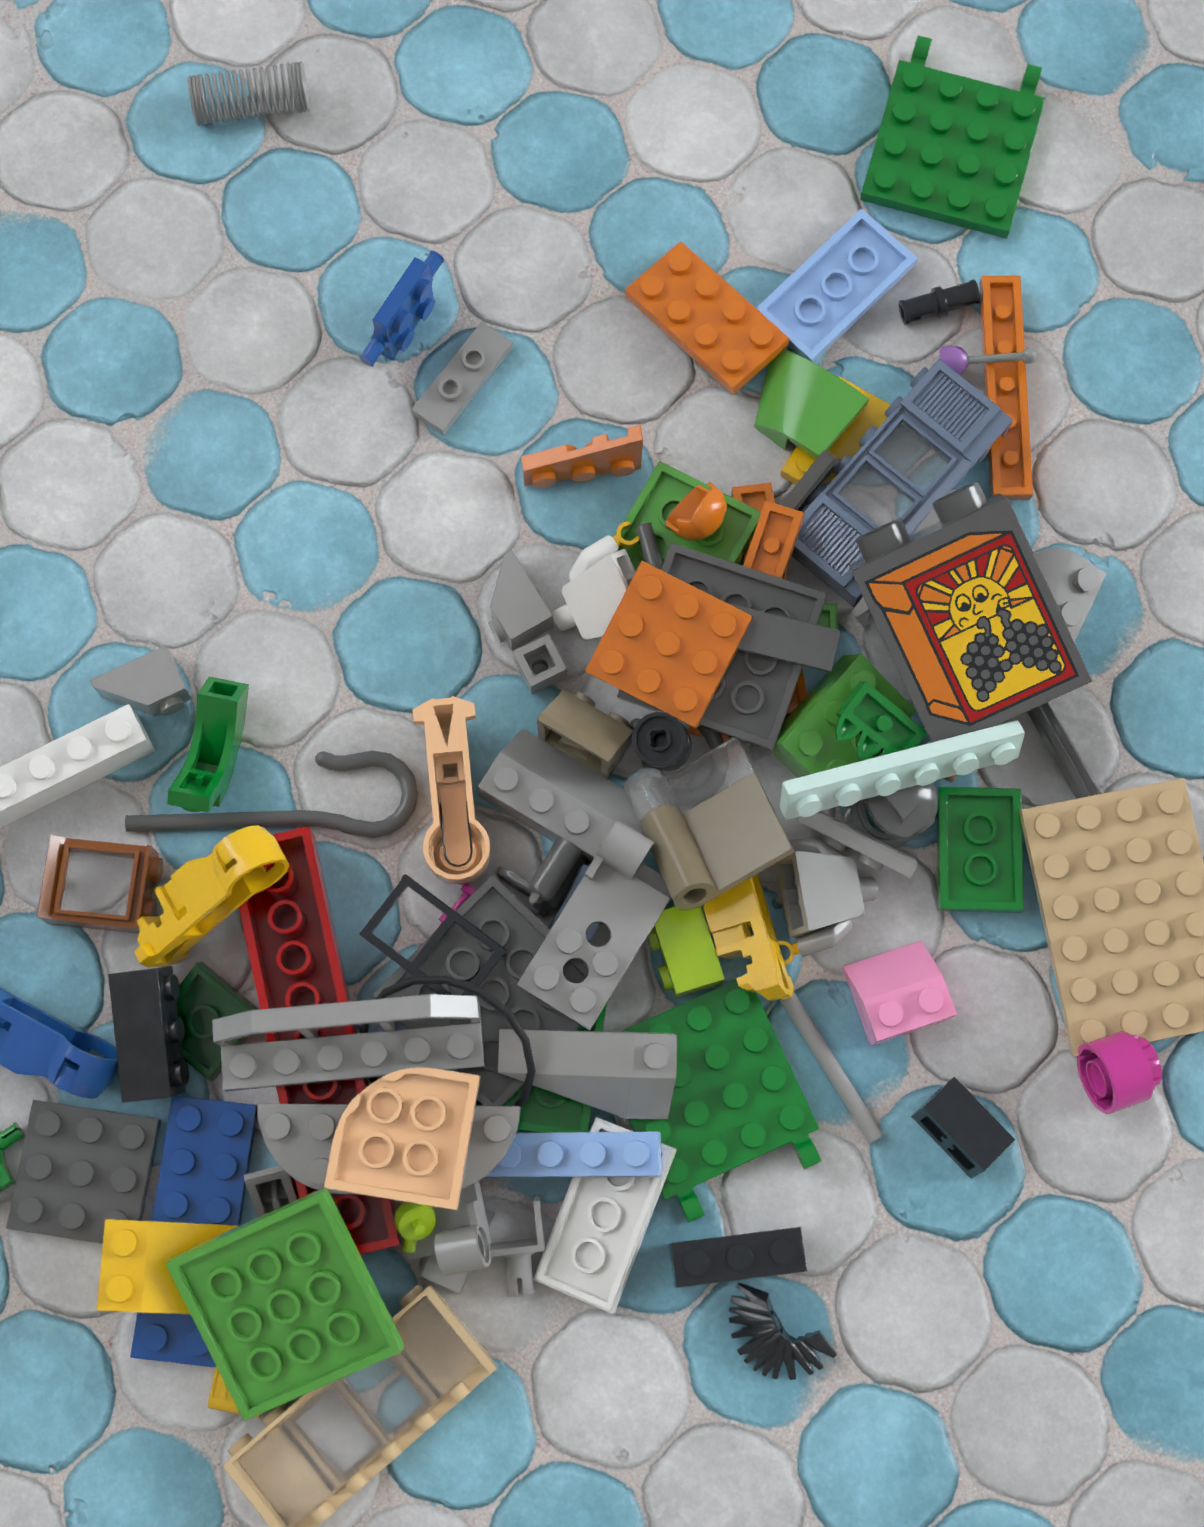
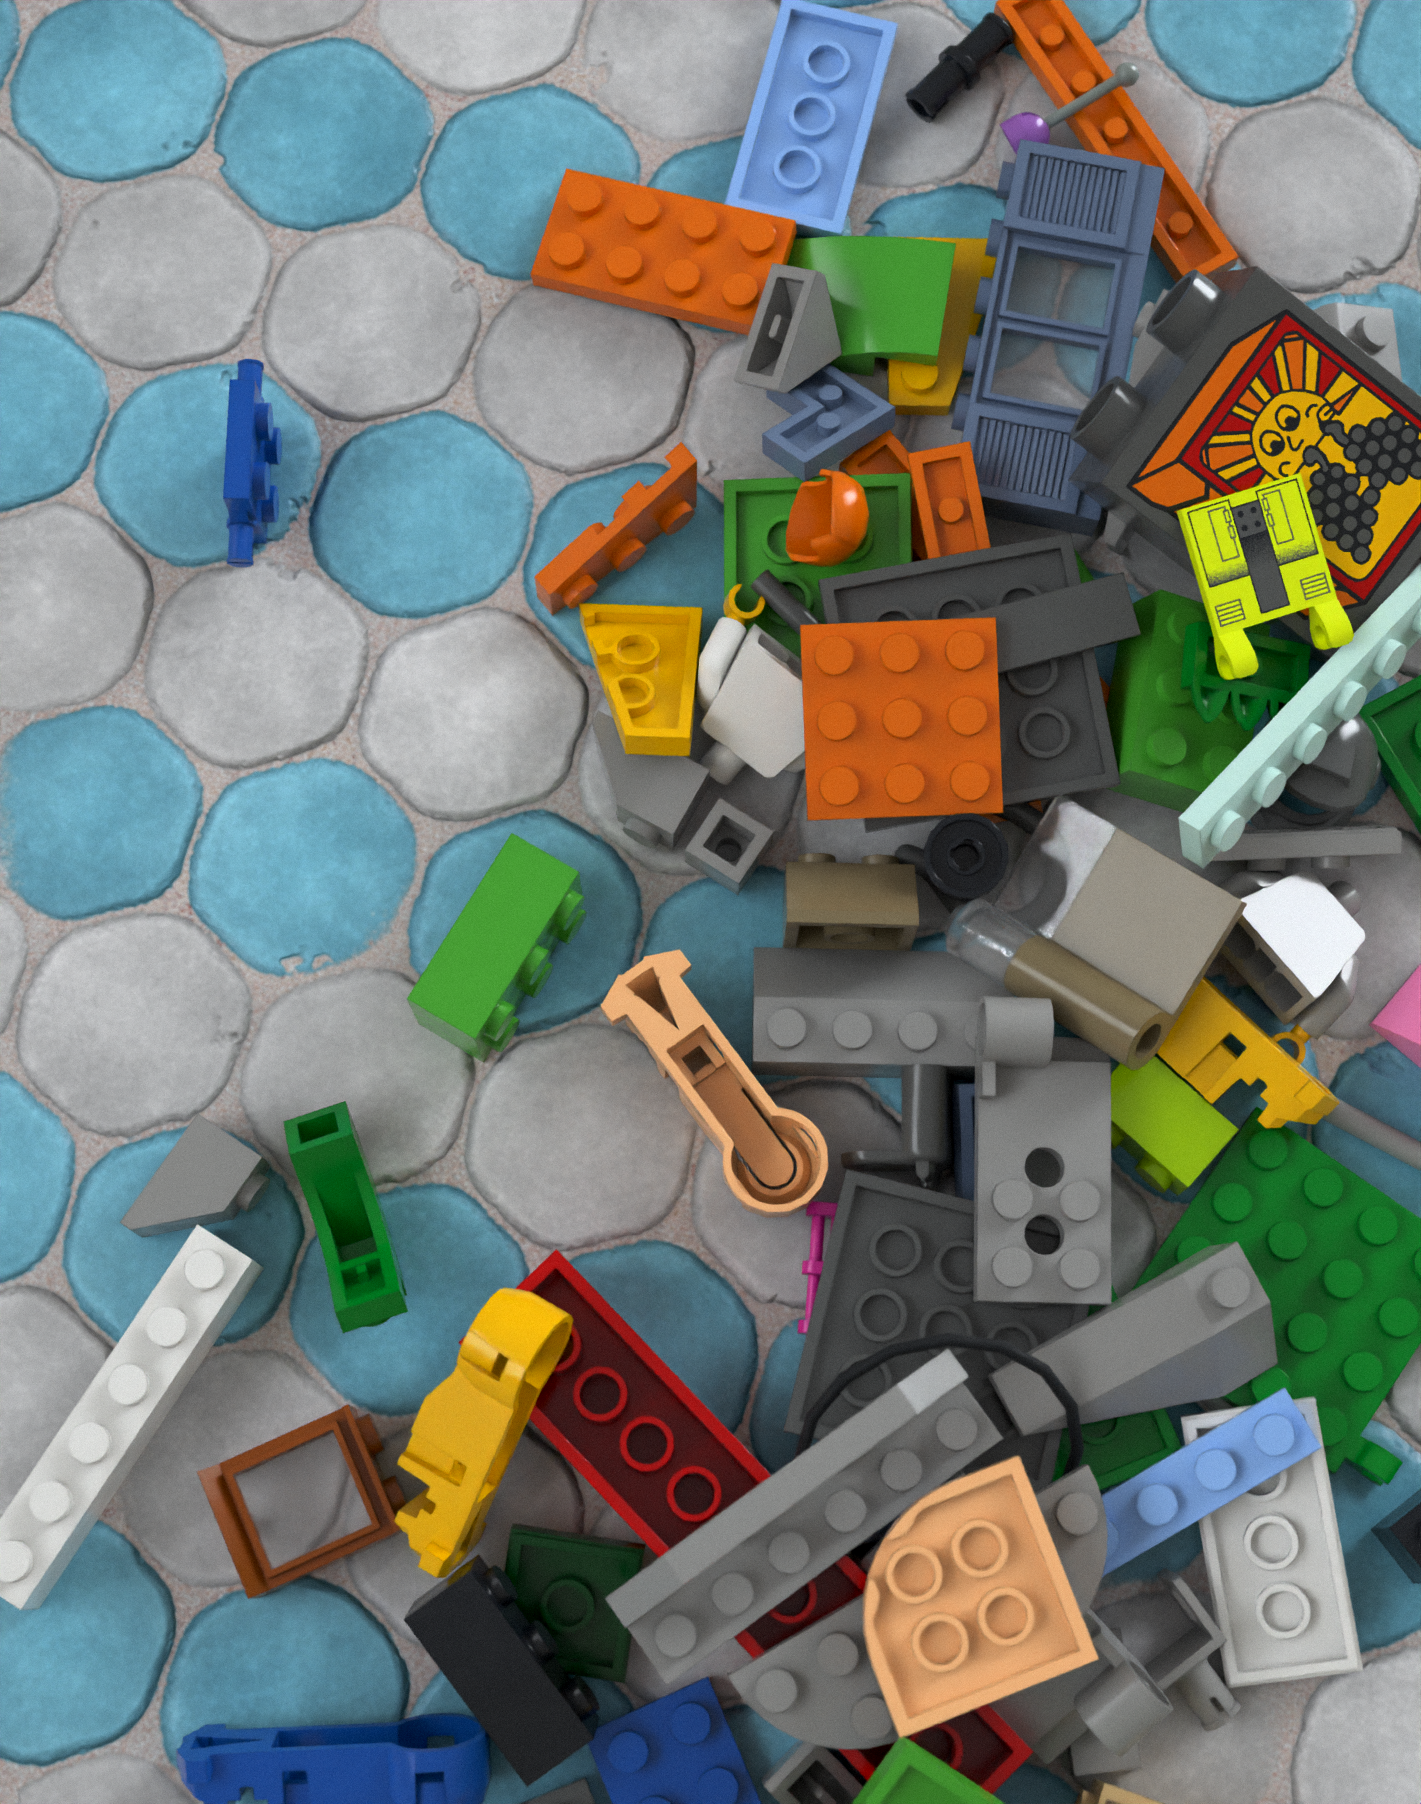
camera: 30 degrees left, 0 degrees up
dark grey piece [125,750,418,838] -> none
black window [359,874,507,996] -> none
lime piece [395,1202,436,1253] -> none
light grey plate [411,321,513,436] -> none
dark grey tile [780,450,840,511] -> none
none -> bright green brick [407,833,587,1062]
none -> yellow wing [579,603,703,756]
none -> light grey slope [733,263,842,394]
none -> sand blue plate [762,364,895,482]
none -> neon yellow flag [1177,473,1354,680]

